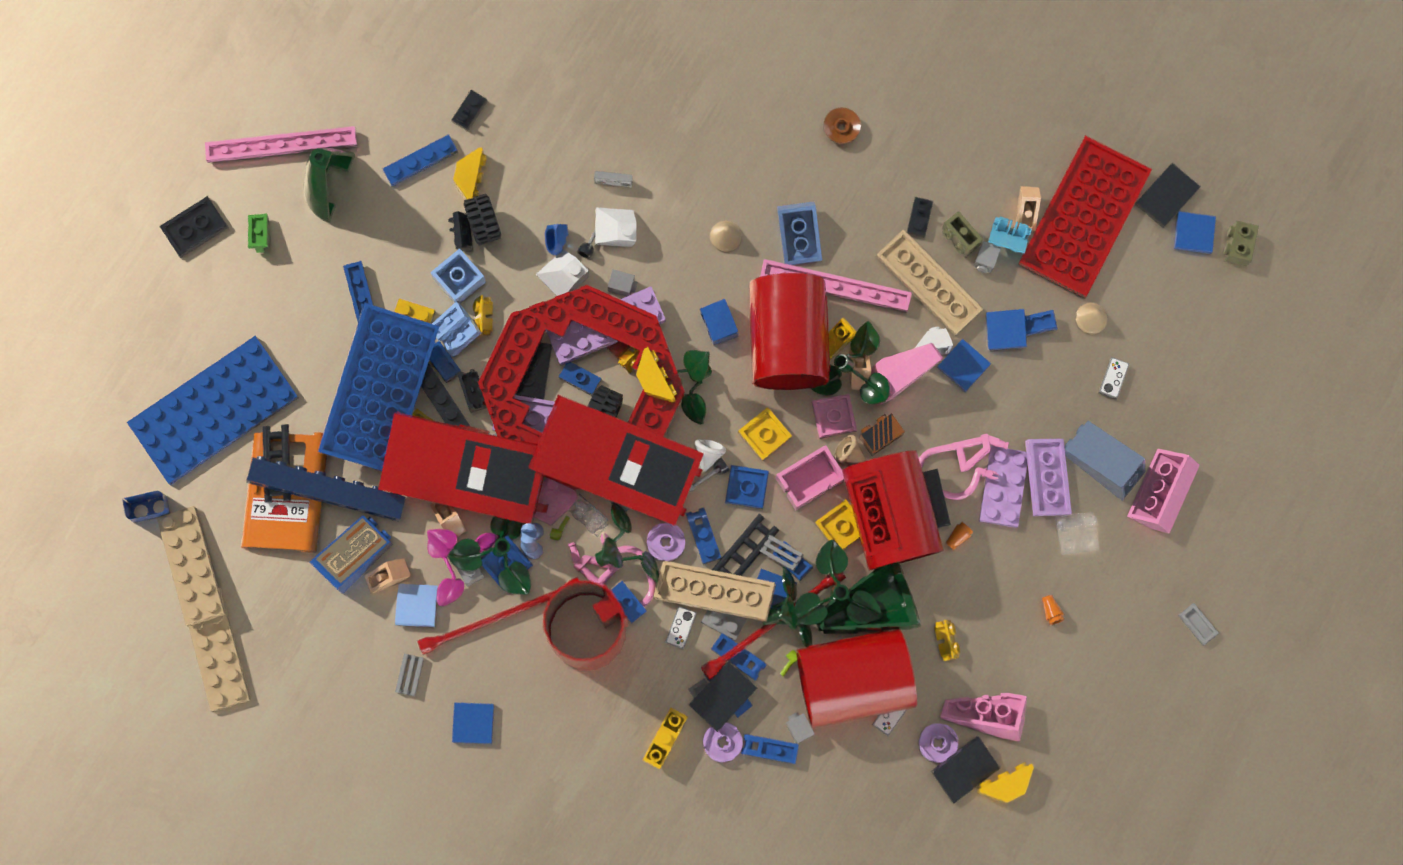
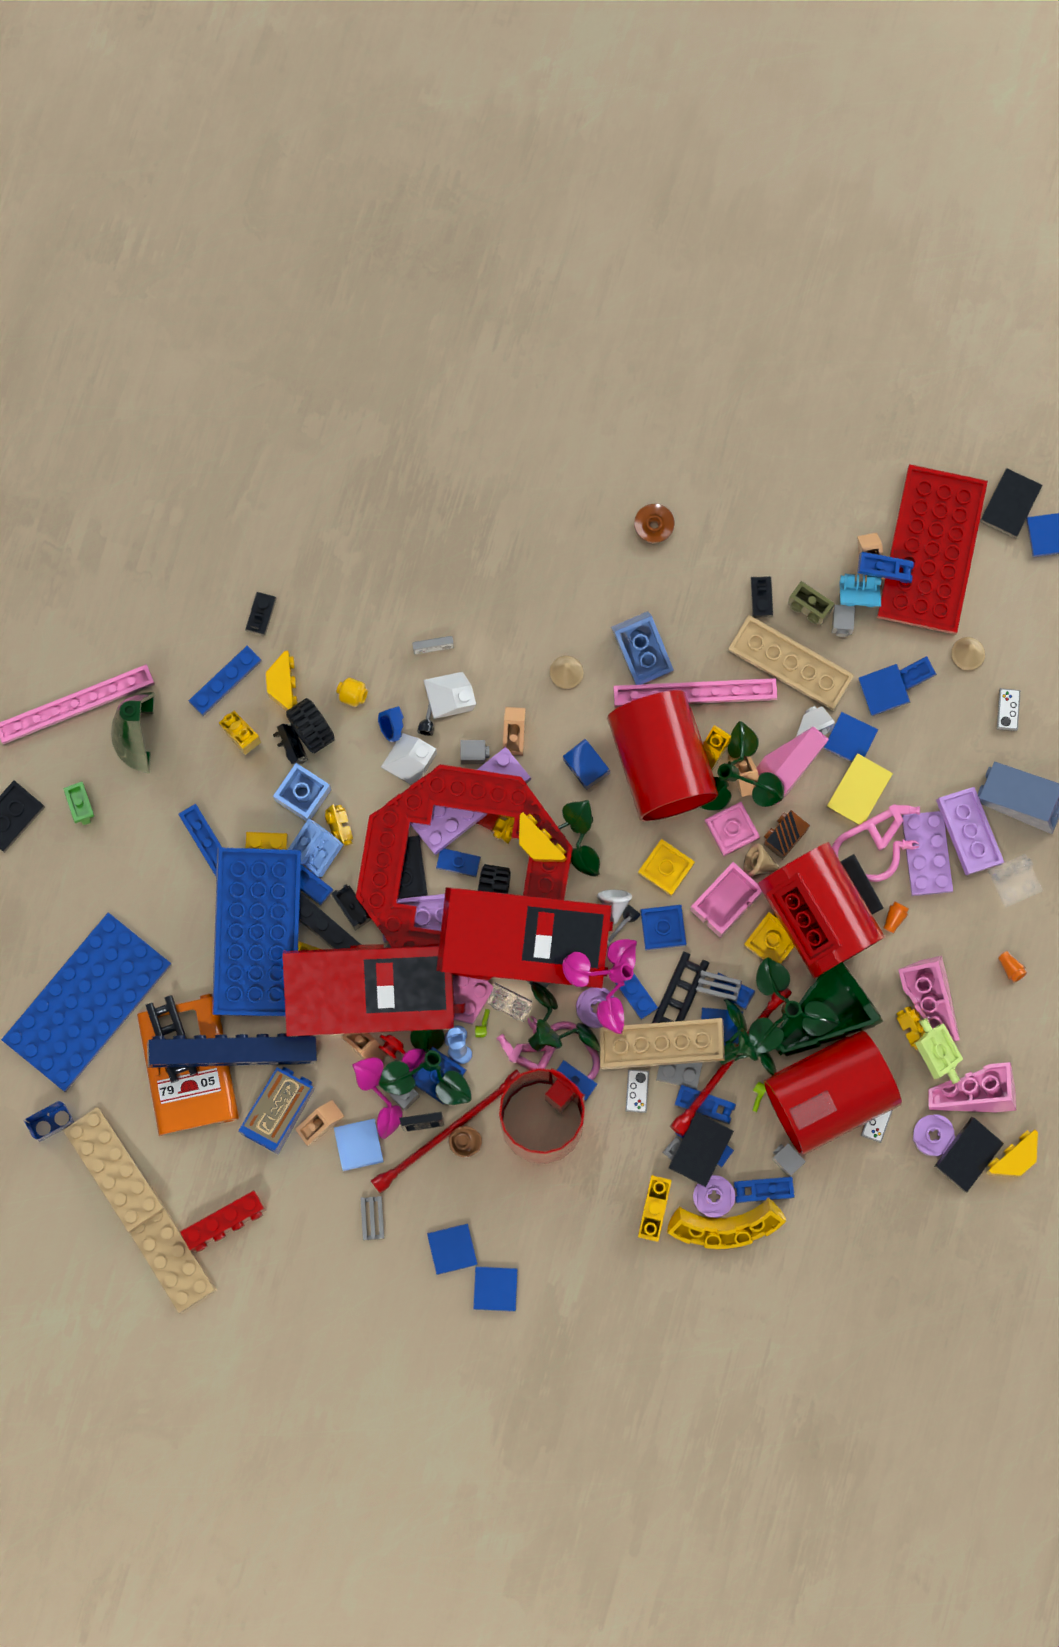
camera: 10 degrees left, 0 degrees up
none -> red brick [180,1190,266,1252]
none -> yellow slope [219,711,261,755]
none -> yellow head [336,677,368,707]
none -> red piece [378,1034,406,1060]
none -> black tile [400,1112,444,1132]
none -> medium nougat hair [448,1126,482,1158]
none -> blue tile [473,1267,518,1311]
none -> light nougat slope [503,707,526,756]
none -> dark pink plant [562,939,637,1034]
none -> yellow brick [667,1198,786,1249]
none -> clear tile [789,1091,837,1130]
none -> light yellow tile [827,753,893,825]
none -> blue plate [857,552,914,583]
none -> bright pink wedge [898,956,960,1041]
none -> yellowish green plate [915,1018,963,1084]

